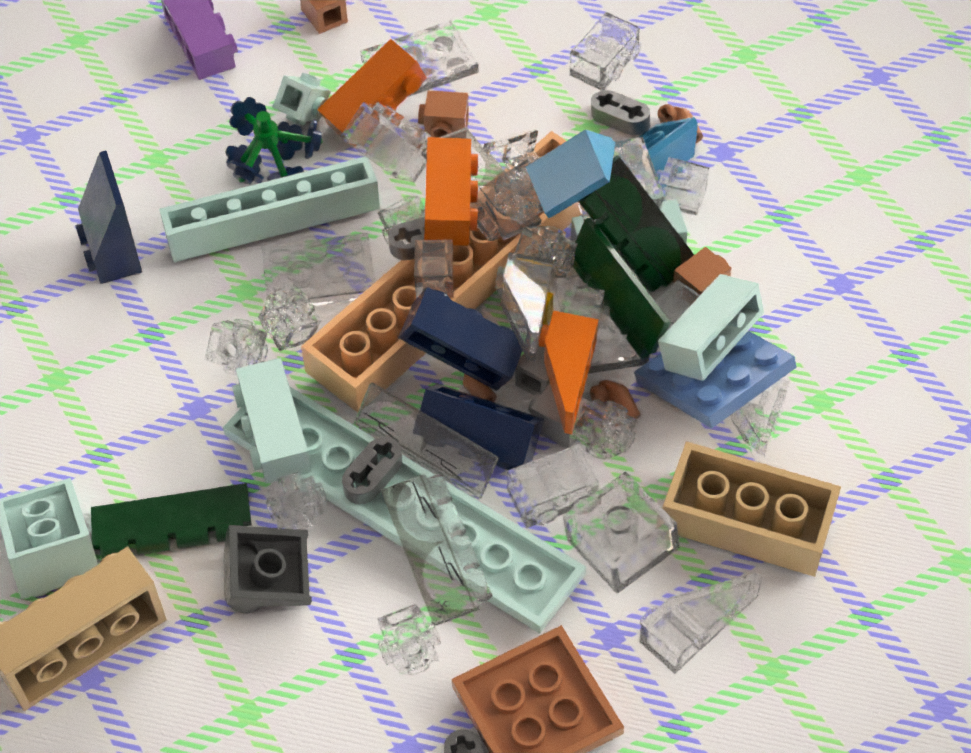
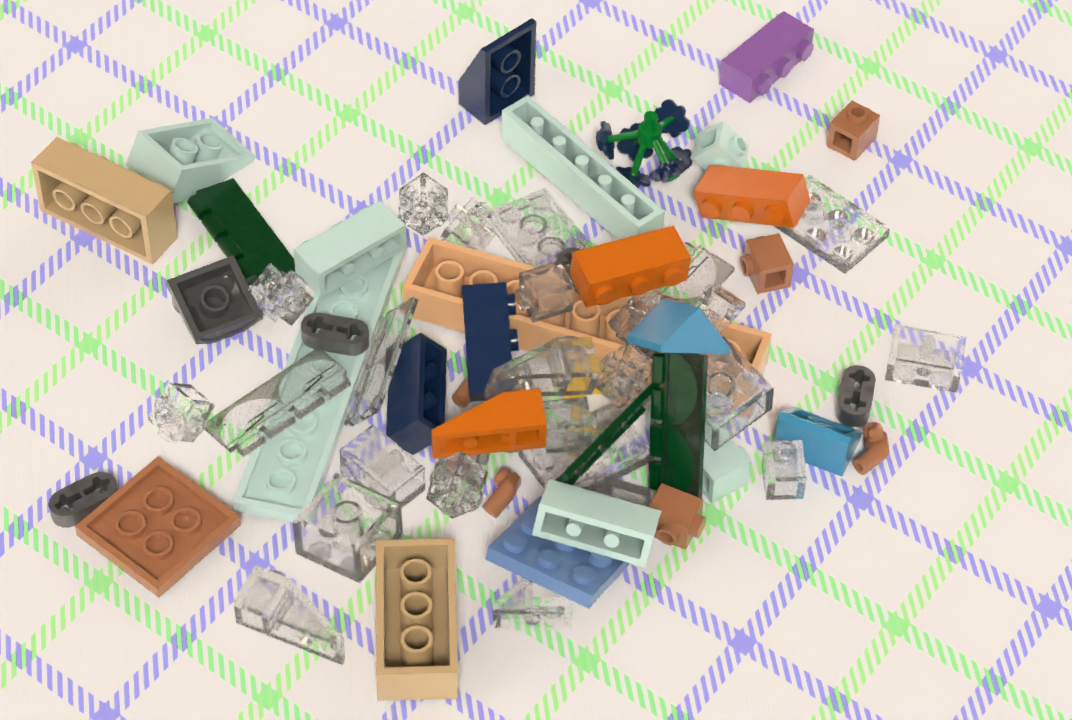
camera: 65 degrees right, 5 degrees down
clear brick [340,102,432,182] -> none

